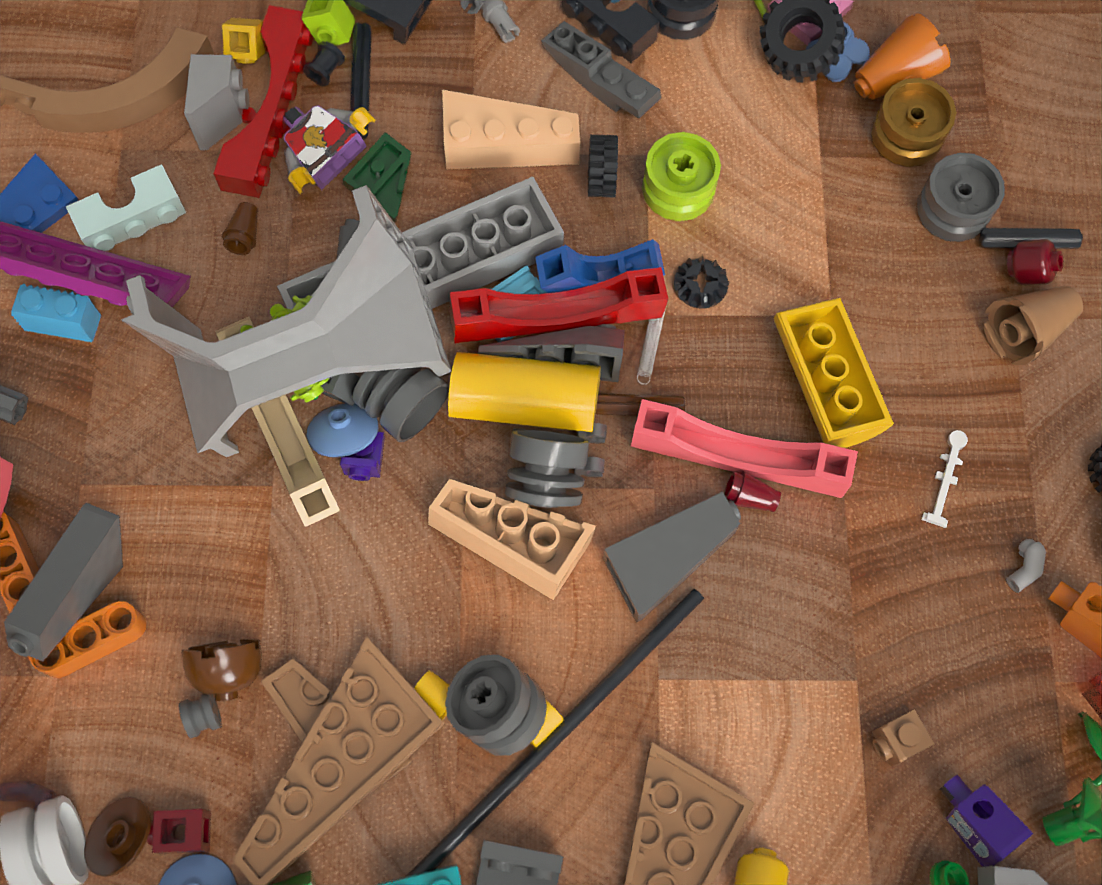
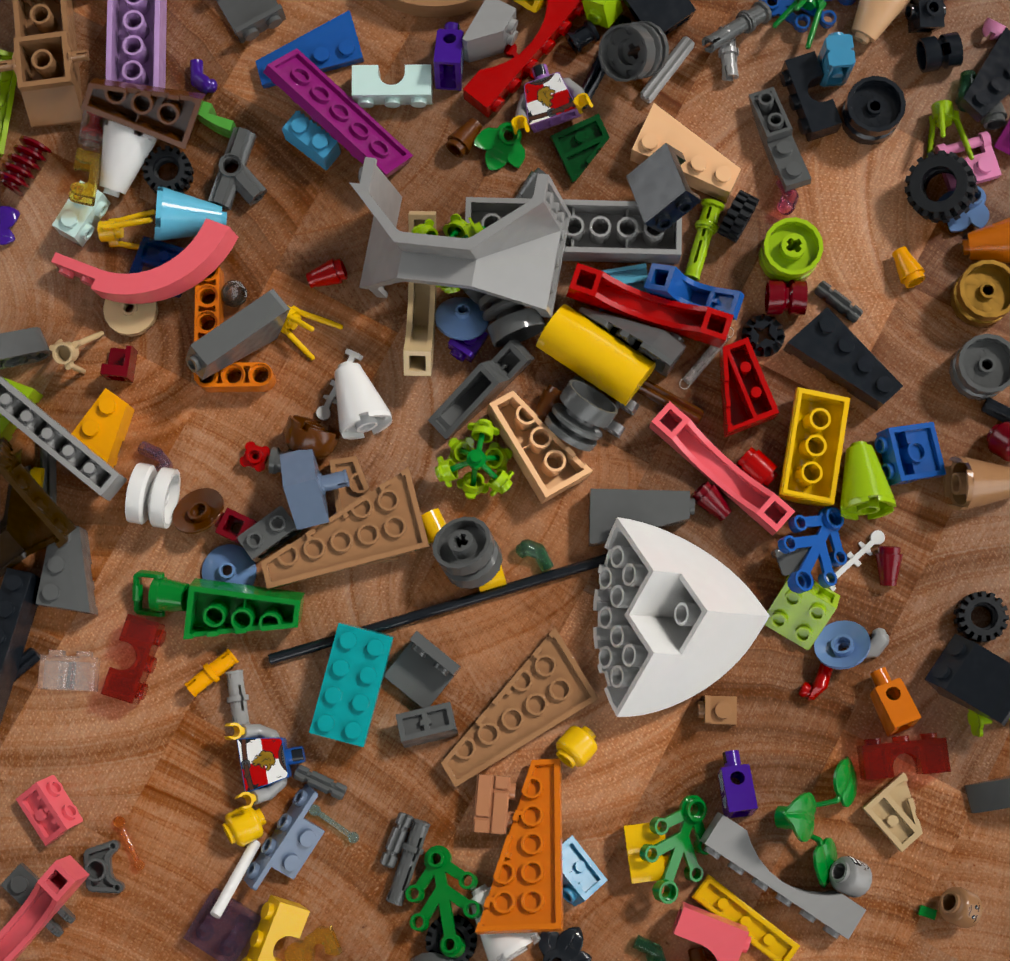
camera: 35 degrees right, 10 degrees up
none -> clear smoke plate [221,280,247,307]
none -> dark grey bracket [237,506,301,563]
none -> red plate [240,441,271,472]
none -> yellow plant [280,304,343,360]
none -> sand blue brick [280,449,350,530]
none -> red cone [306,258,348,288]
none -> white piece [316,349,363,421]
none -> white cone [334,361,393,440]
none -> dark grey slope [428,339,535,439]
none -> dark purple torso [433,22,464,91]
none -> lime plant [435,419,514,499]
none -> green plate [474,122,525,171]
none -> clear green arm [516,539,554,572]
none -> reddish brown cone [535,384,563,425]
none -> white brick [593,517,770,717]
none -> dark grey wheel [598,21,669,82]
none -> black panel [626,143,701,233]
none -> light grey axle [640,36,695,104]
none -> lime pin [684,198,725,281]
none -> red wedge [719,337,779,438]
none -> red brick [737,447,779,487]
none -> dark red wheel [765,279,808,315]
none -> lime bracket [765,575,840,650]
none -> dark grey panel [771,545,815,576]
none -> clear pink arm [776,179,799,215]
none -> blue plant [778,506,847,594]
none -> black wedge [783,307,903,411]
none -> red arm [799,663,833,701]
none -> dark grey axle [814,281,863,323]
none -> medium blue dish [814,620,871,670]
none -> lime cone [840,441,896,520]
none -> blue plate [874,422,946,486]
none -> dark red cone [875,546,903,586]
none -> light orange cone [892,246,926,288]

